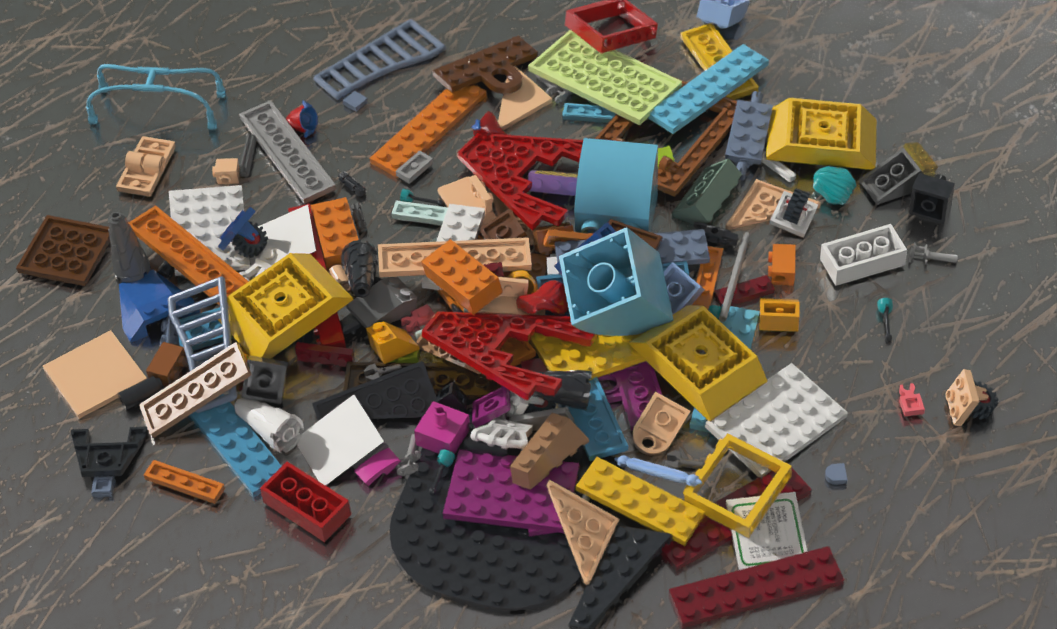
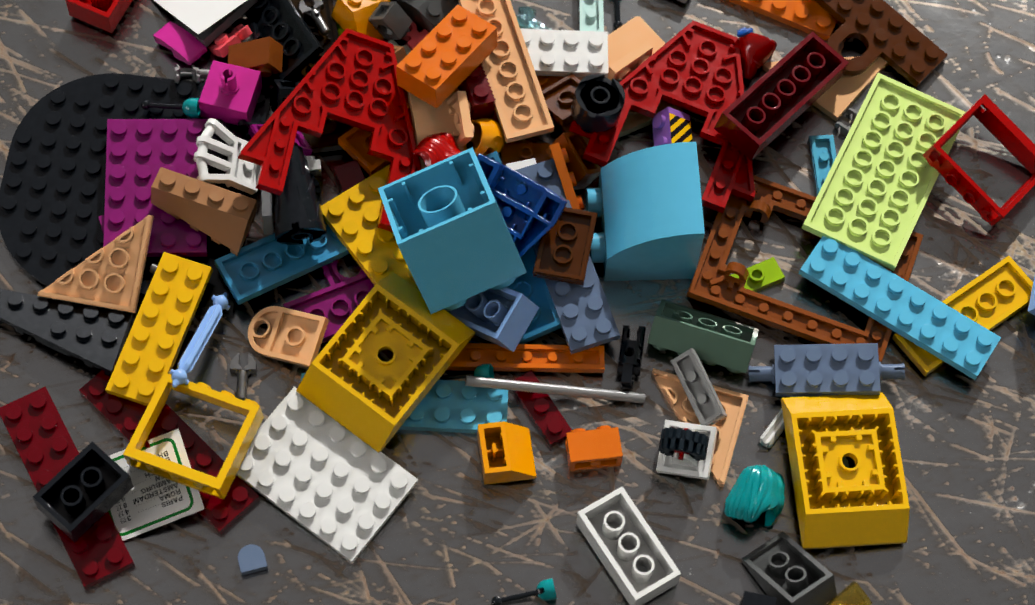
camera: 70 degrees right, 15 degrees up
none -> black brick [33,441,133,543]
none -> coral plate [208,24,252,58]
none -> dark orange brick [228,36,283,78]
none -> dark grey brick [368,2,413,40]
none -> black brick [571,74,625,133]
none -> light grey tile [671,348,727,426]
none -> dark red brick [714,31,849,160]

